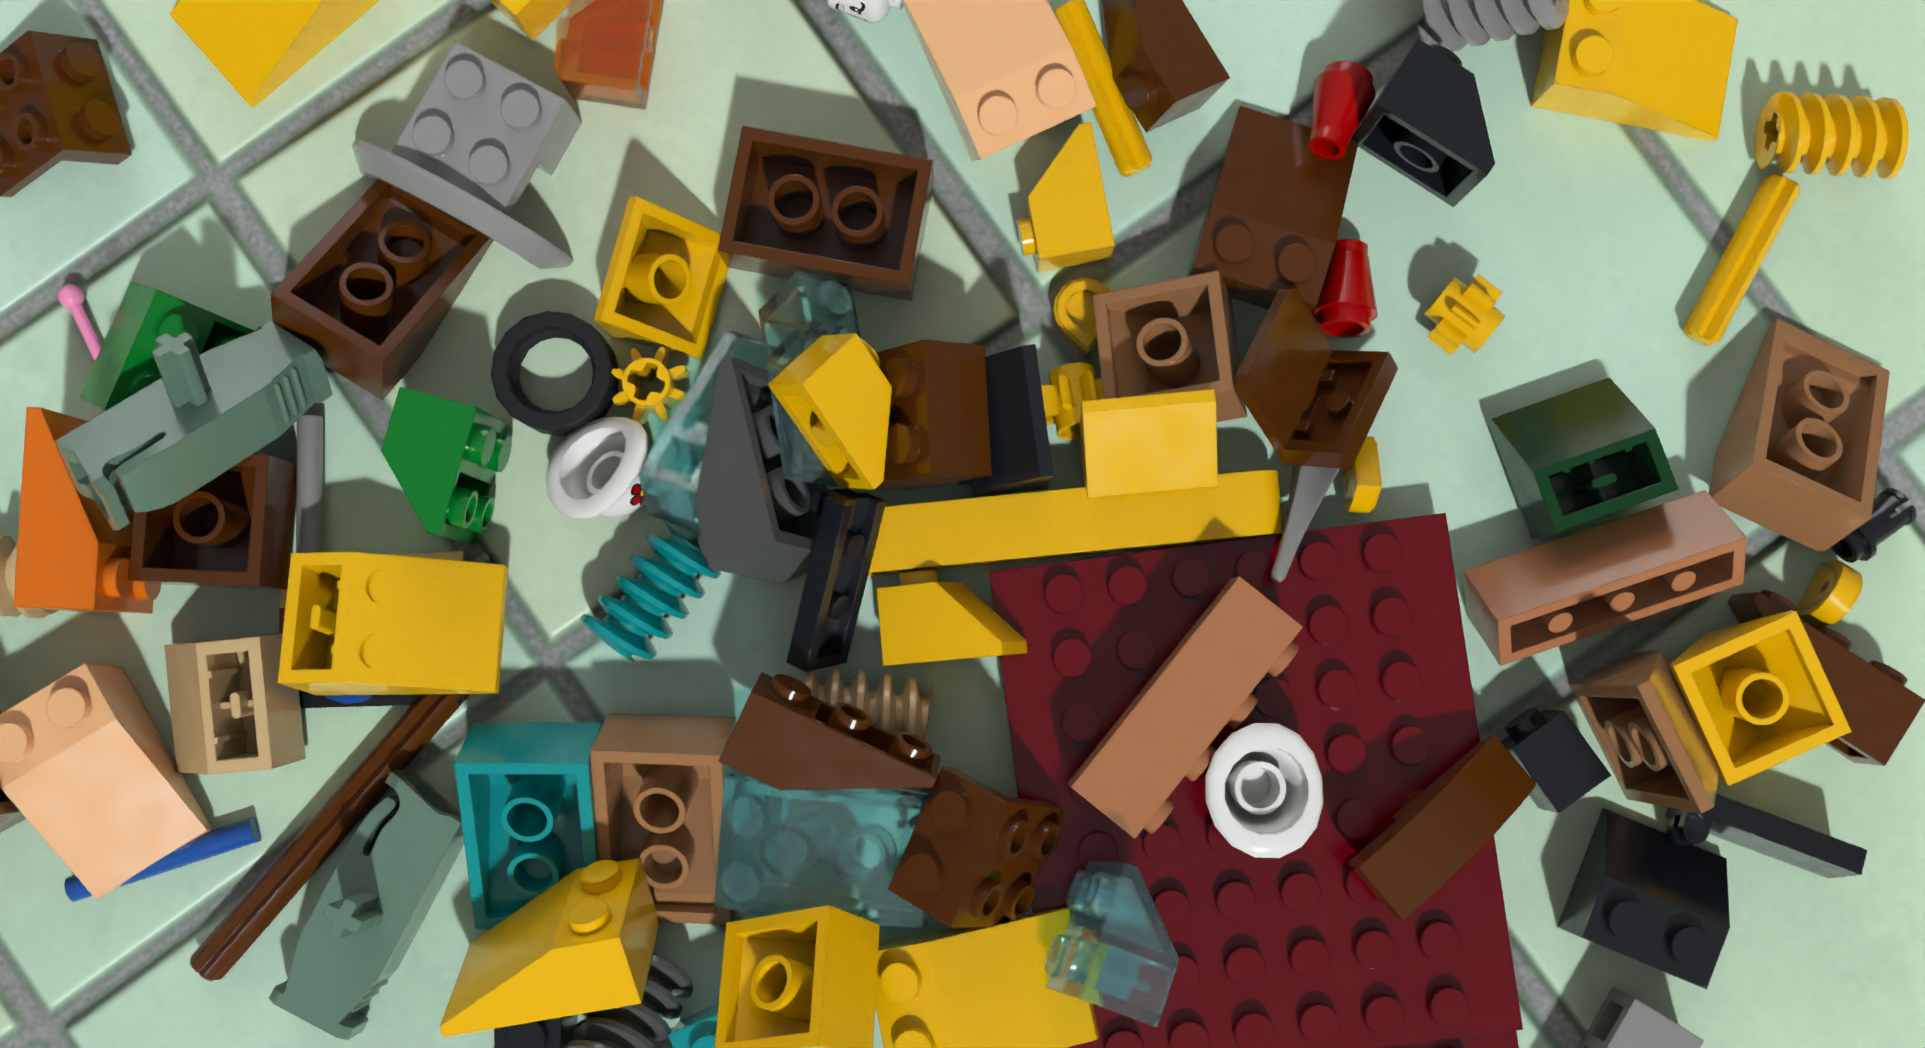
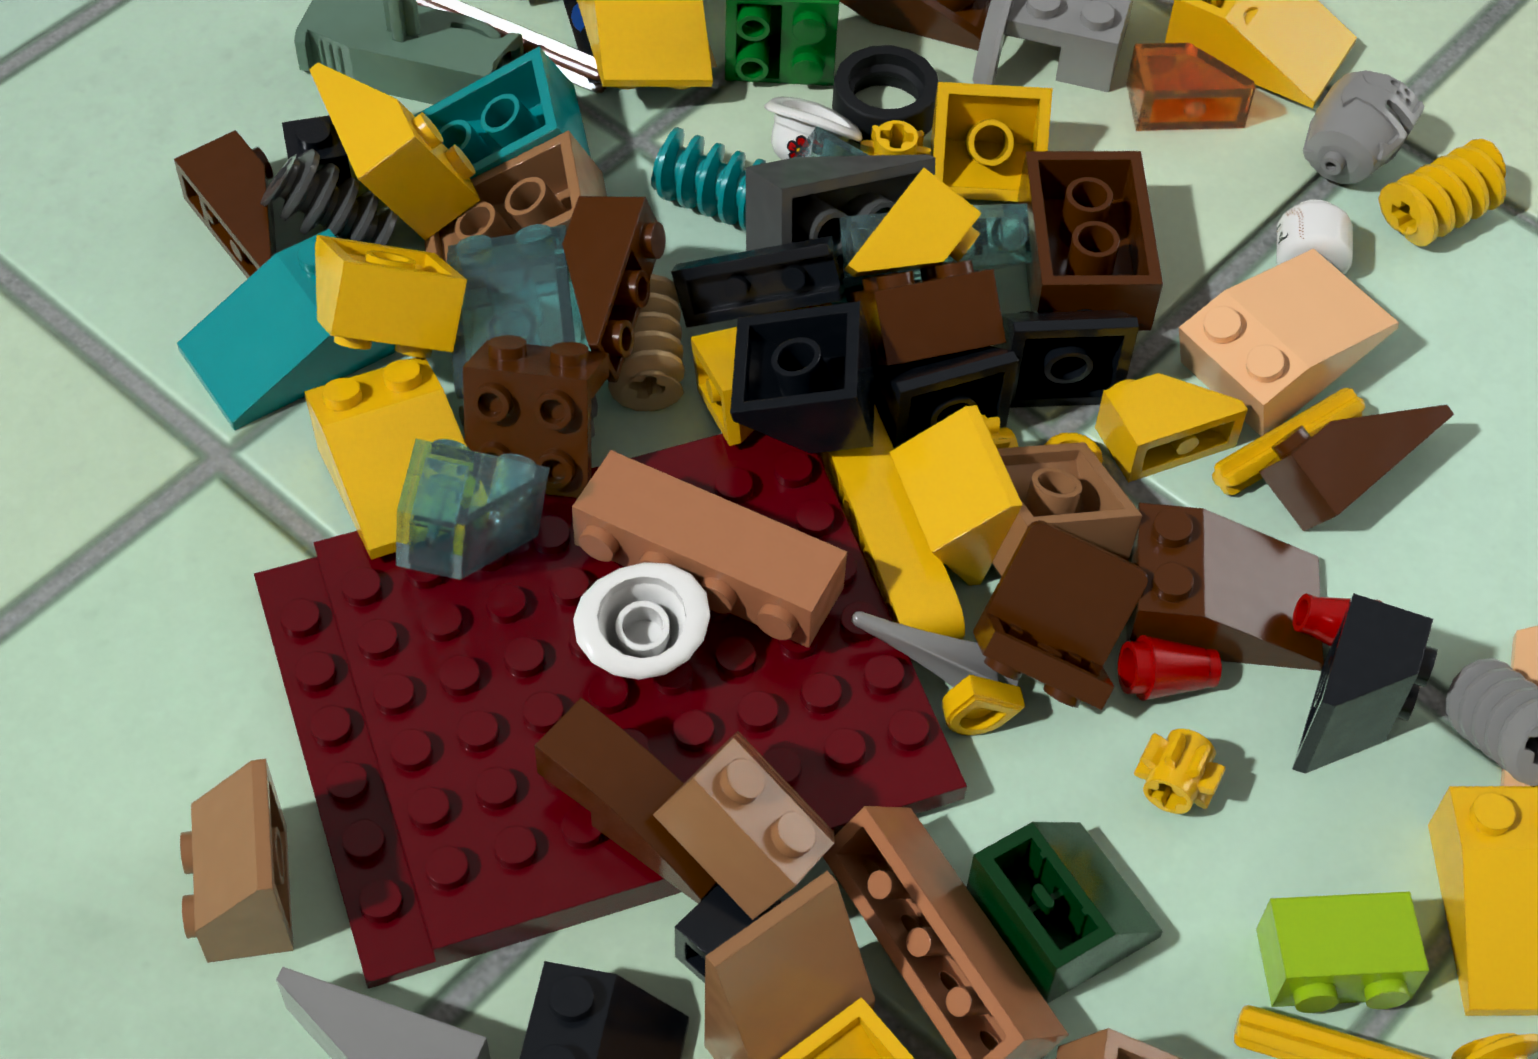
camera: 75 degrees right, 30 degrees down
none -> medium nougat slope [653,731,834,920]
none -> black slope [730,301,876,454]
none -> black slope [993,309,1139,408]
none -> lime piece [1256,891,1429,1013]

